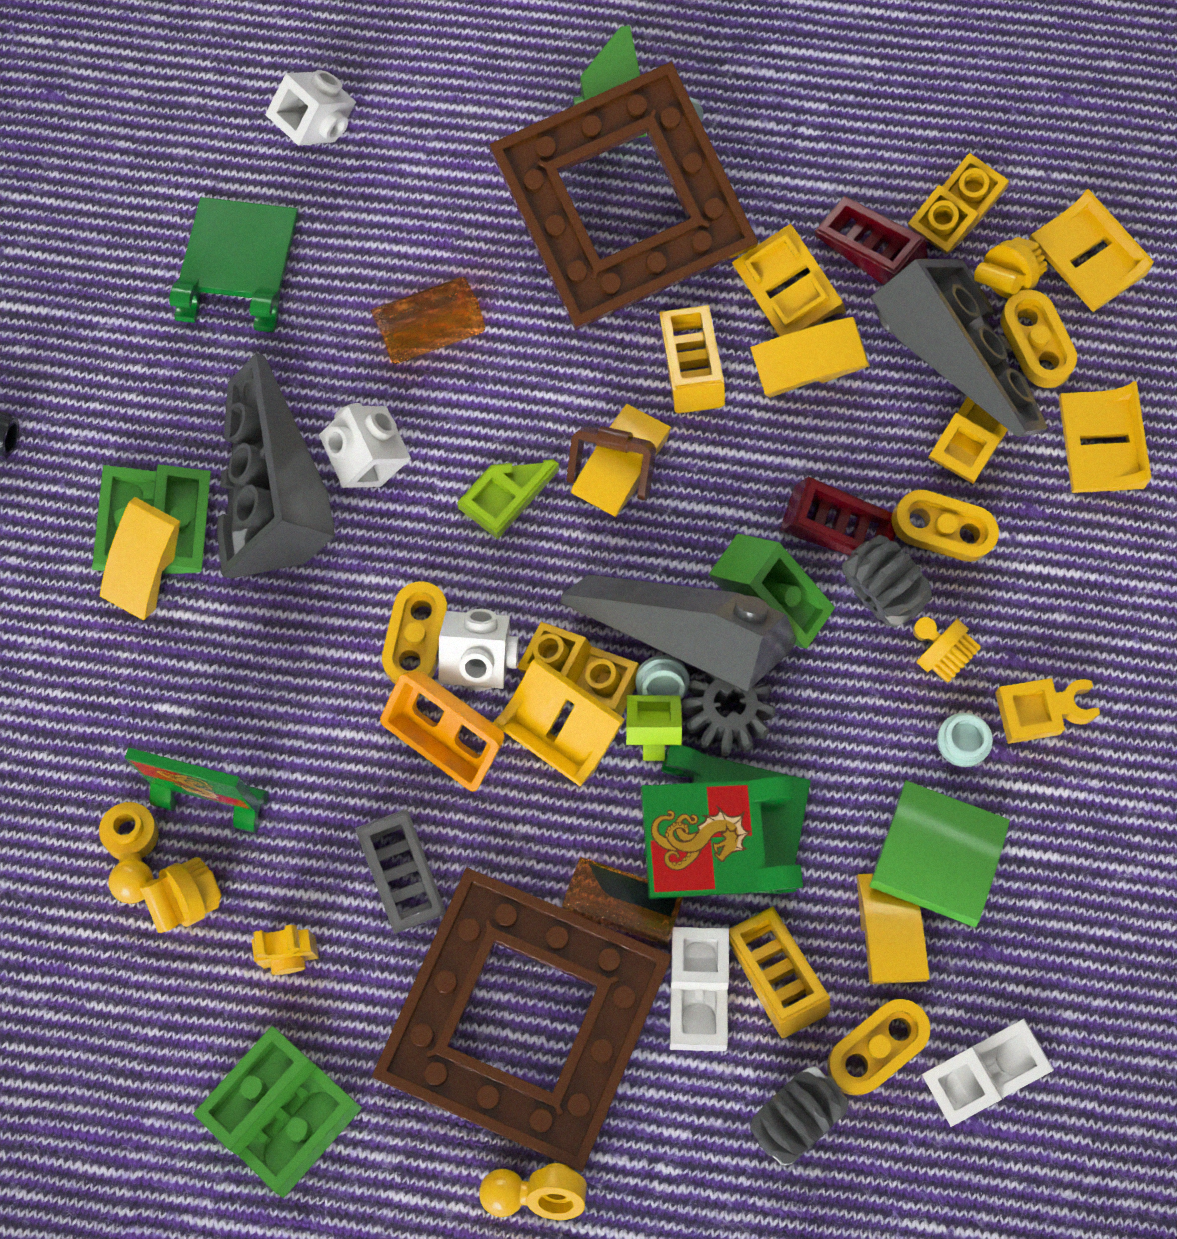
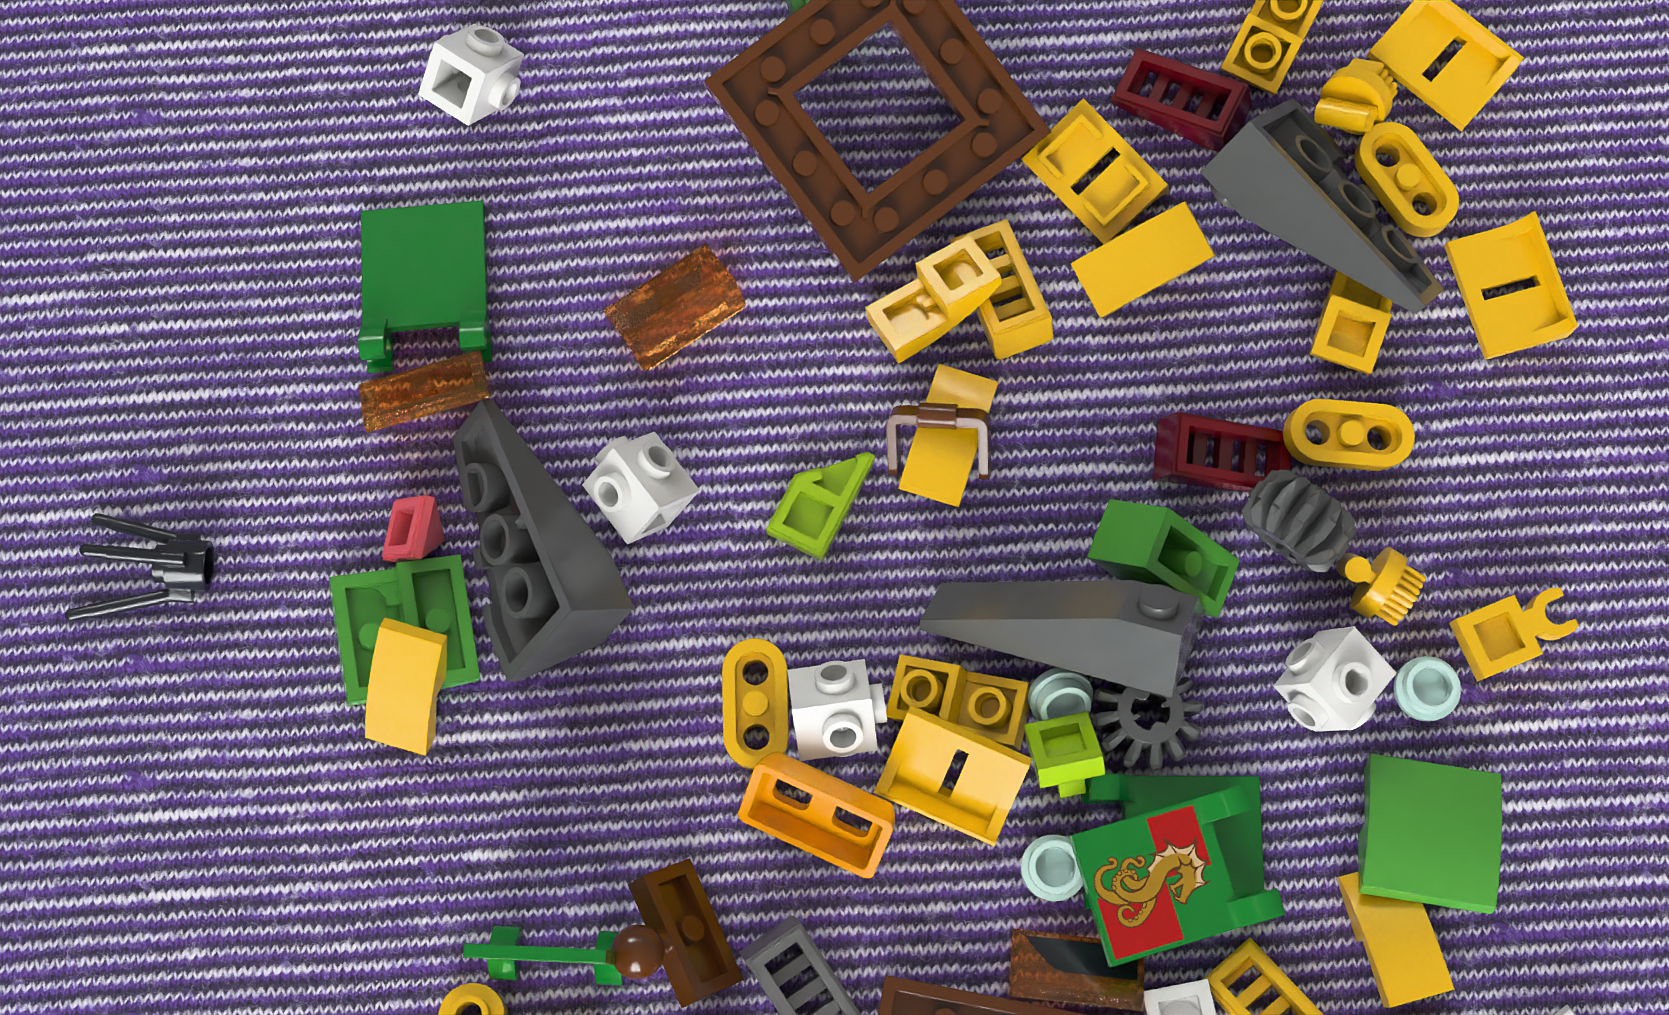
camera: 10 degrees left, 5 degrees up
none -> clear orange slope [359,350,493,433]
none -> coral slope [382,495,445,563]
none -> reddish brown plate [611,858,744,1008]
none -> yellow slope [865,234,1002,364]
none -> light aqua plate [1021,835,1083,901]
none -> white brick [1273,626,1396,732]

